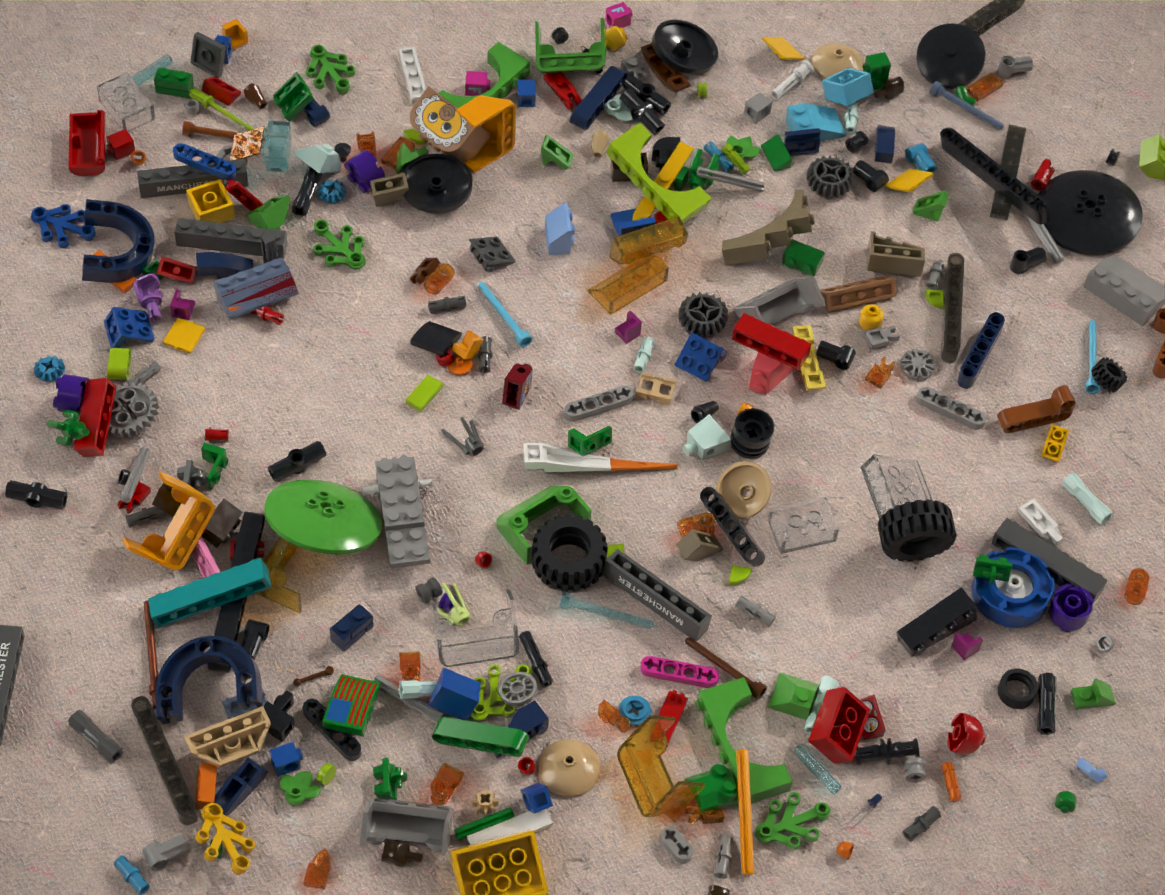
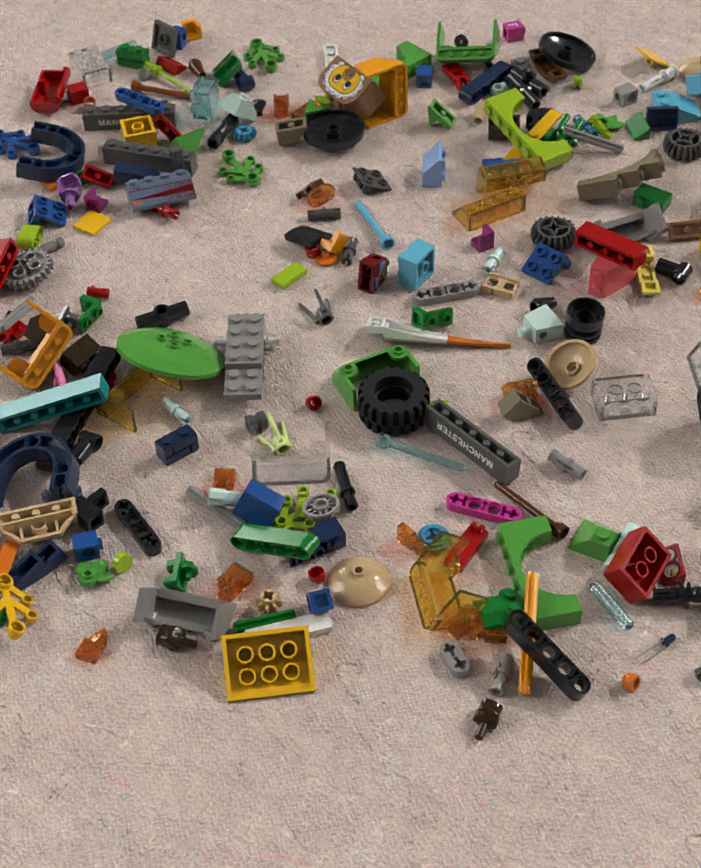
camera: 15 degrees right, 10 degrees down
clear orange hinge [230,126,265,165] -> none
reddish brown hinge [293,666,334,686] -> none
slope [322,674,381,737] -> none
dark purple brick [344,150,385,193] -> none
dark purple bush [439,593,457,612] -> none
yellow head [606,26,628,51] -> none
lime tile [729,565,752,585] -> none
bright green plant [755,792,830,850] -> none
none -> light aqua pin [161,396,193,425]
none -> medium azure brick [397,238,435,291]
none -> black beam [503,609,591,701]

